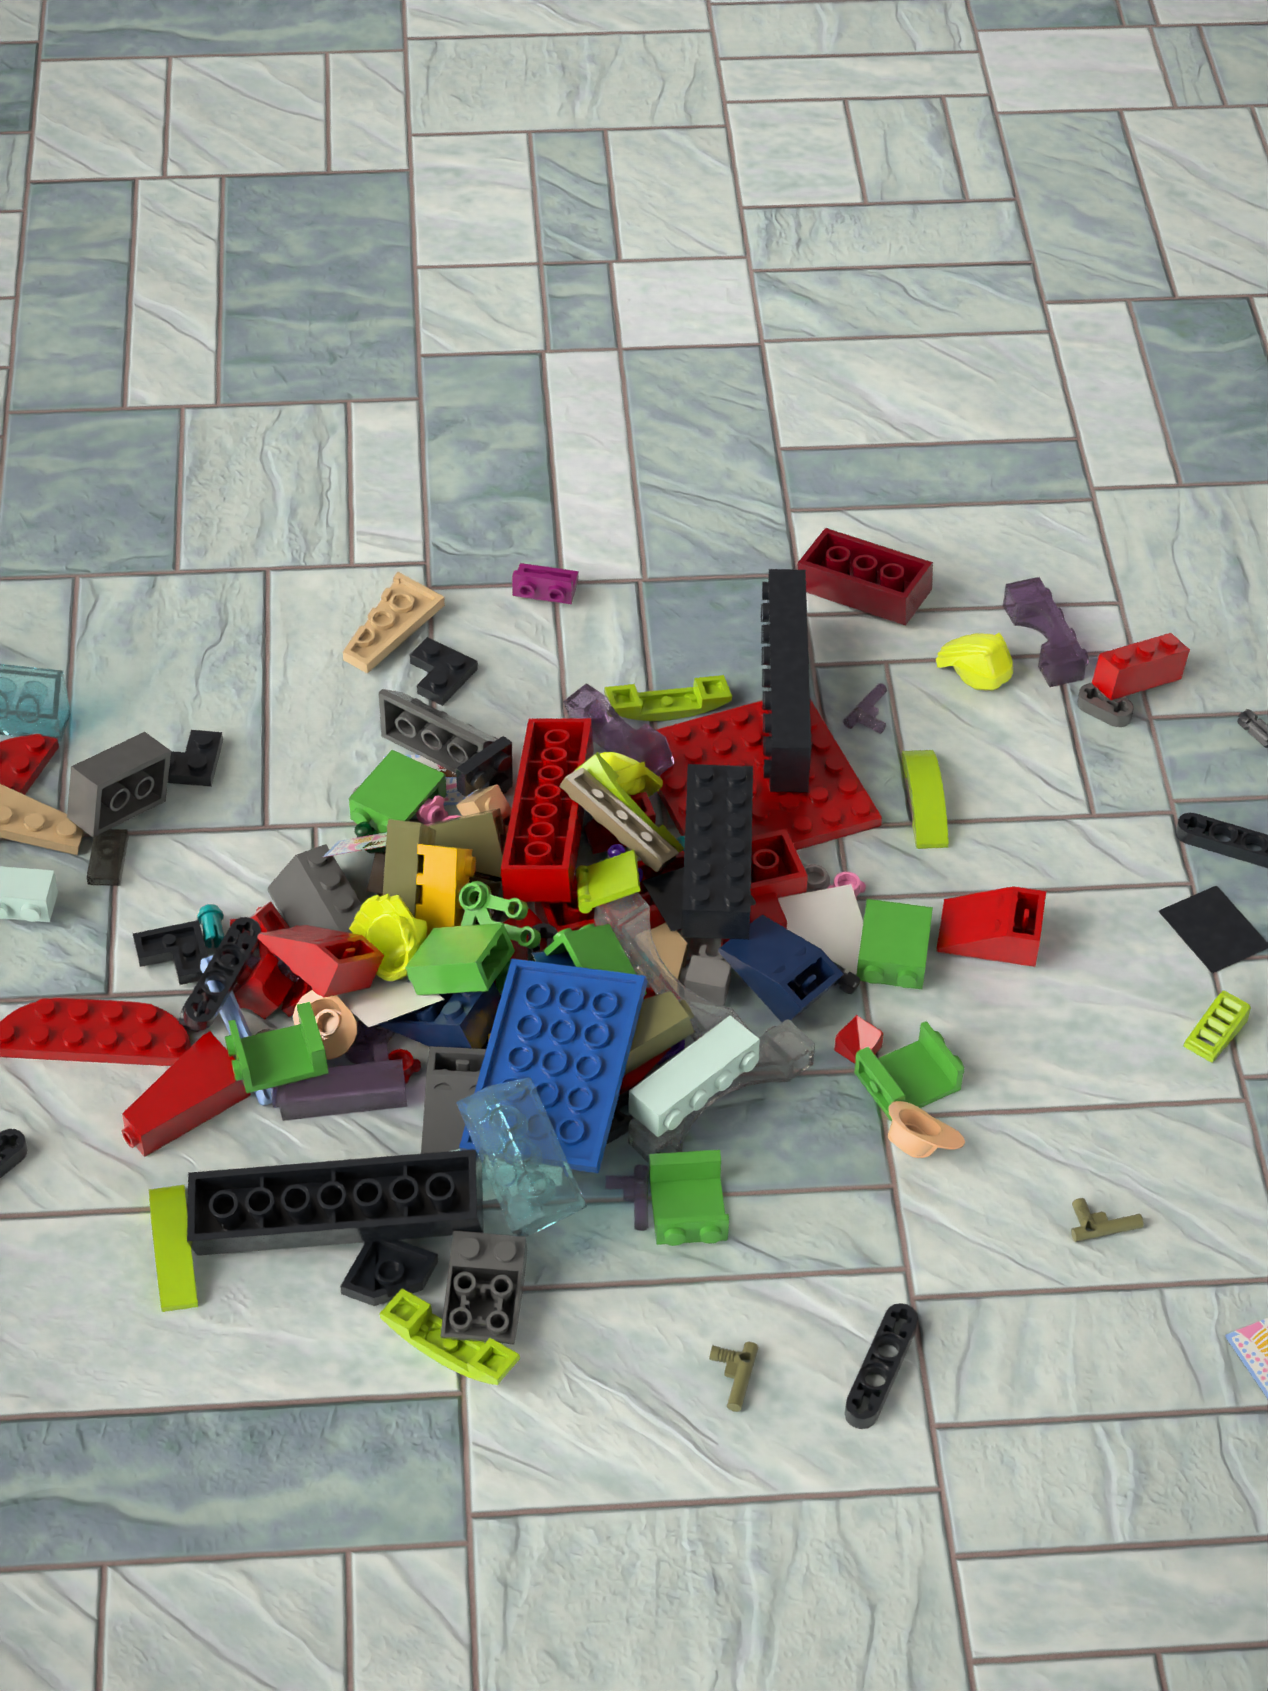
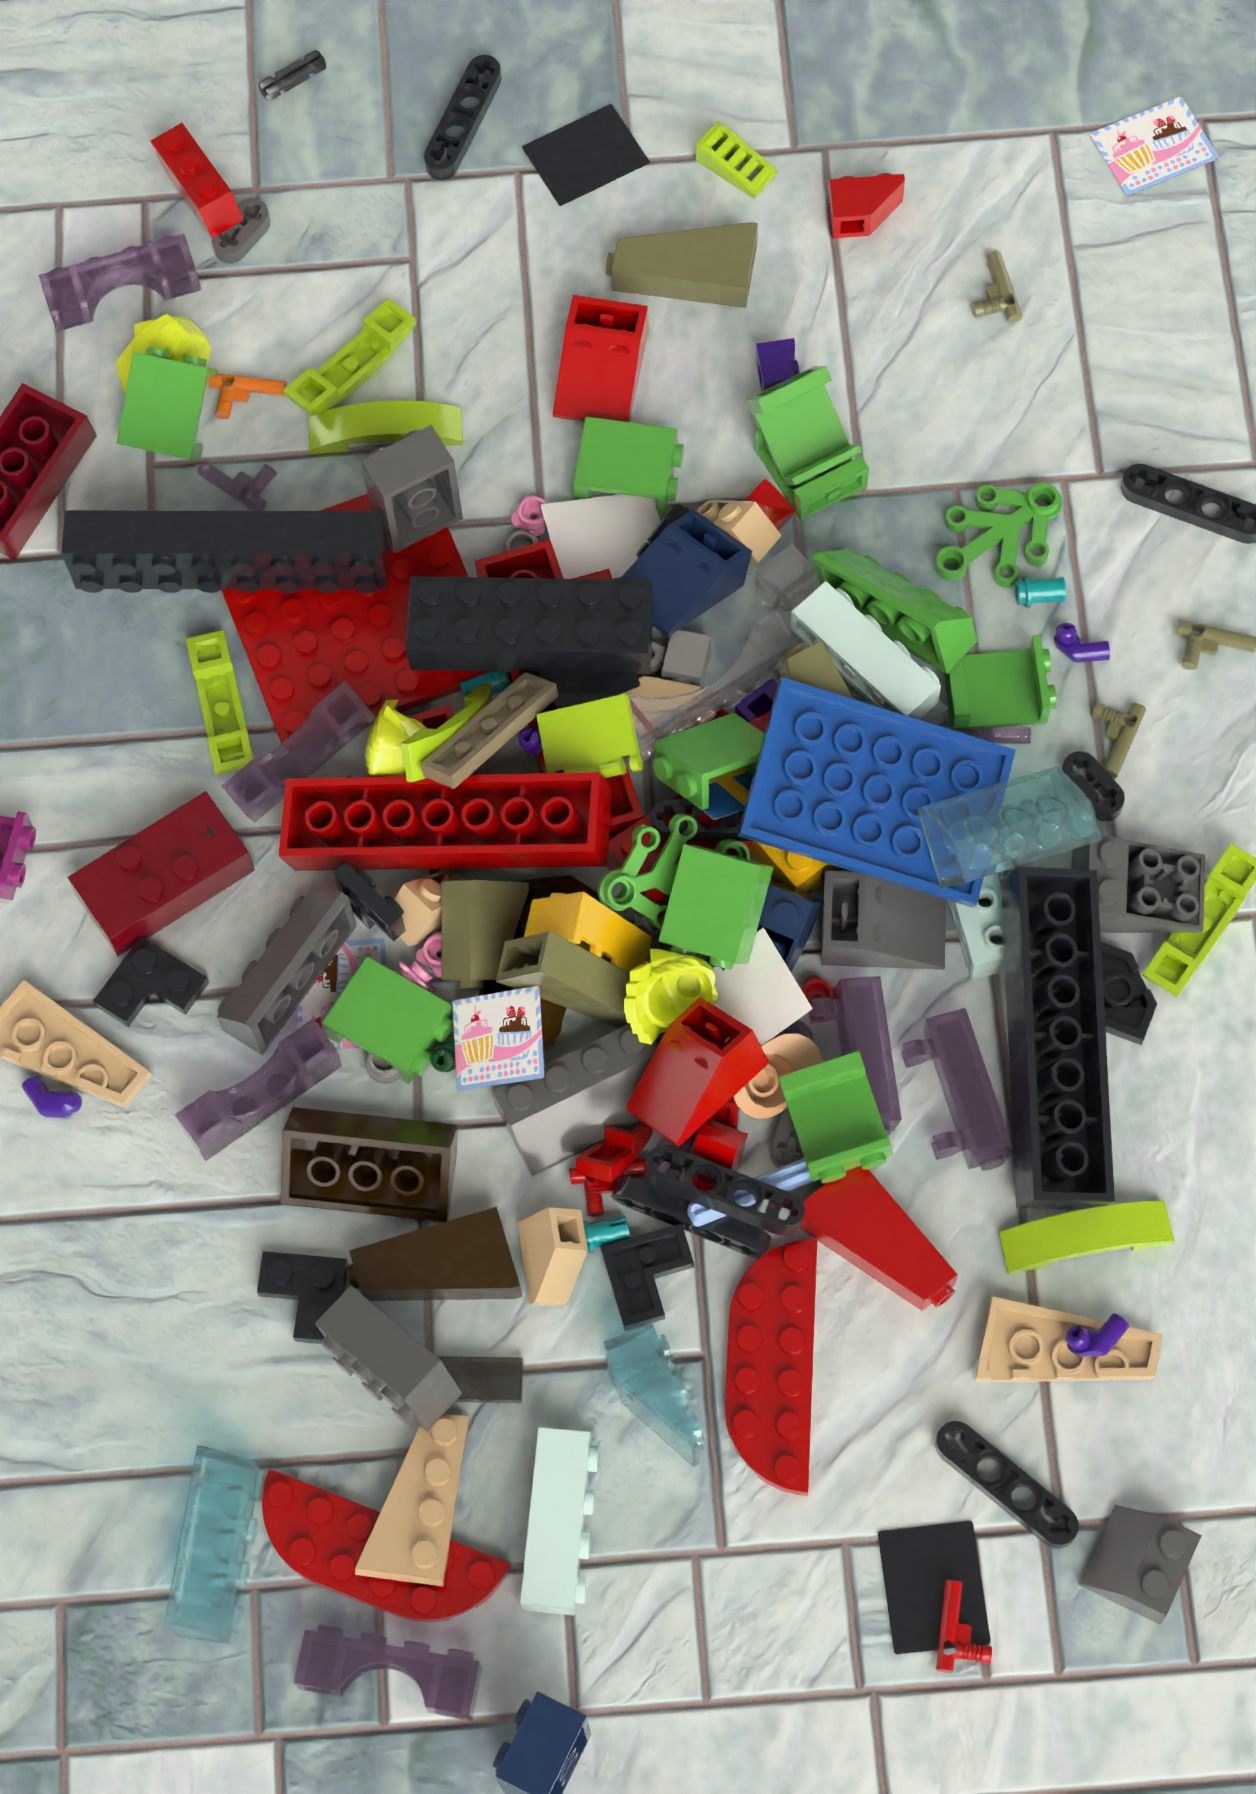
camera: 85 degrees left, 20 degrees up
light nougat piece [888,1101,965,1158] -> none
none -> dark purple arm [21,1075,82,1118]
none -> dark red brick [67,791,255,957]
none -> bright green panel [116,347,218,460]
none -> clear purple arch [175,1018,342,1161]
none -> orange hose [209,373,287,419]
none -> dark brown slope [281,1107,458,1222]
none -> lime slope [283,298,417,416]
none -> dark brown slope [345,1207,523,1301]
none -> dark grey brick [361,425,463,554]
none -> tan slope [517,1207,588,1307]
none -> clear light blue slope [603,1324,704,1466]
none -> olive slope [606,222,758,308]
none -> tan slope [697,499,782,563]
none -> bright green panel [746,366,863,488]
none -> dark purple brick [756,338,799,392]
none -> bright green slope [812,549,977,674]
none -> red slope [828,173,905,239]
none -> clear purple brick [901,1008,1012,1171]
none -> bright green plant [936,483,1062,588]
none -> tan wing [975,1296,1162,1382]
none -> teal pin [1015,576,1066,608]
none -> dark purple arm [1053,623,1110,663]
none -> black beam [1061,751,1125,822]
none -> dark purple arm [1065,1313,1130,1356]
none -> olive hose [1091,702,1146,779]

